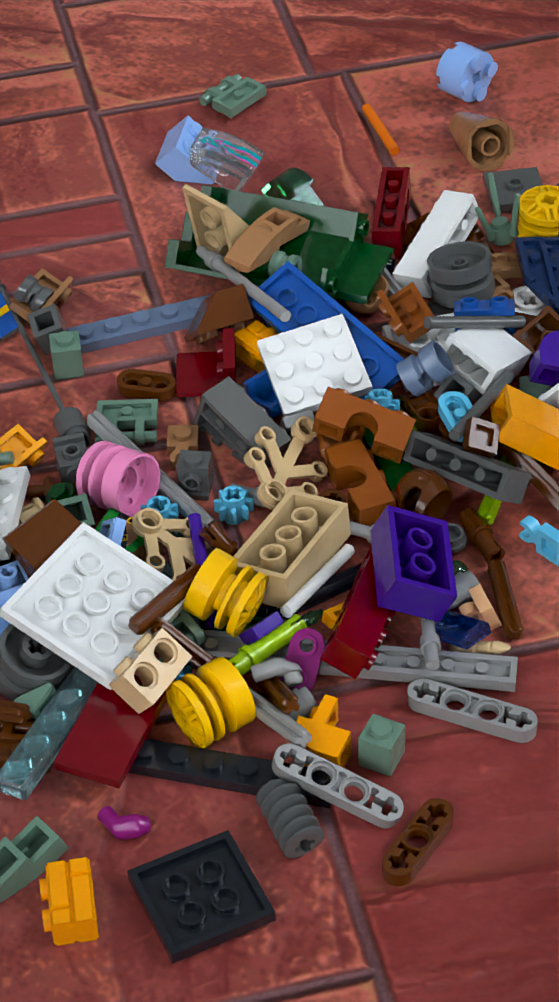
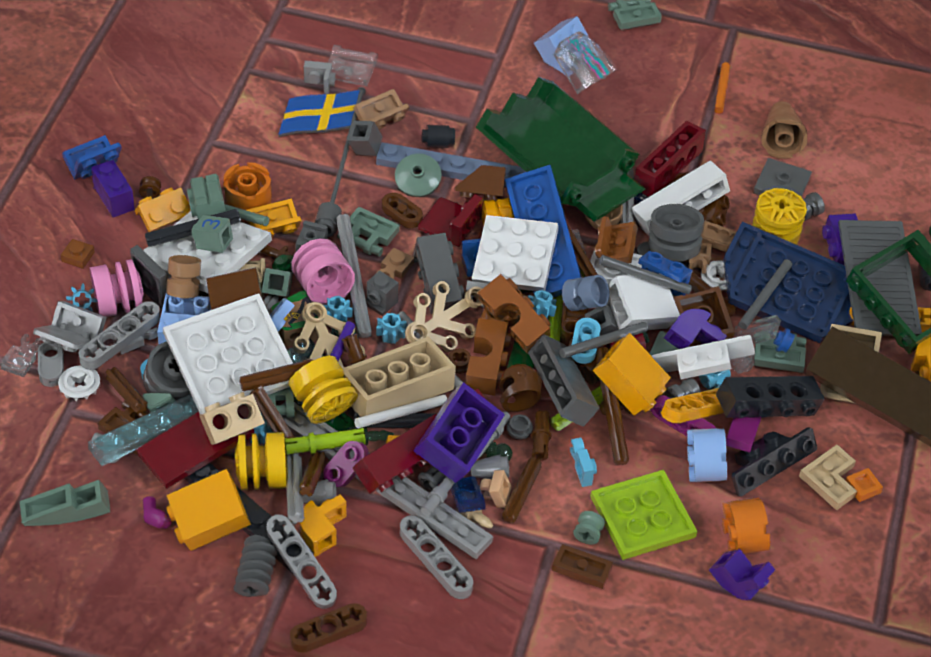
camera: 25 degrees right, 5 degrees up
dark grey wheel [14,274,54,312] -> none
light orange brick [39,857,99,946] -> none
sand green brick [49,330,84,380] -> none
black plate [127,830,276,964] -> none
tan slope [182,184,249,272] -> none
light grey bar [196,245,291,322] -> none
medium nougat slope [224,207,310,273] -> none
dark purple tile [238,611,283,645] -> none
light grey arm [251,658,303,687] -> none
clear green brick [260,168,324,206] -> none
sand green wheel [268,250,302,277] -> none
sand green brick [358,714,405,777] -> none
light blue brick [436,42,498,102] -> none
tile [462,417,500,458] -> none
sand green plant [475,172,520,246] -> none
none -> light orange brick [166,469,251,551]
none -> sand green dish [395,154,442,197]
none -> dark grey bush [418,466,446,493]
none -> black brick [421,125,455,148]

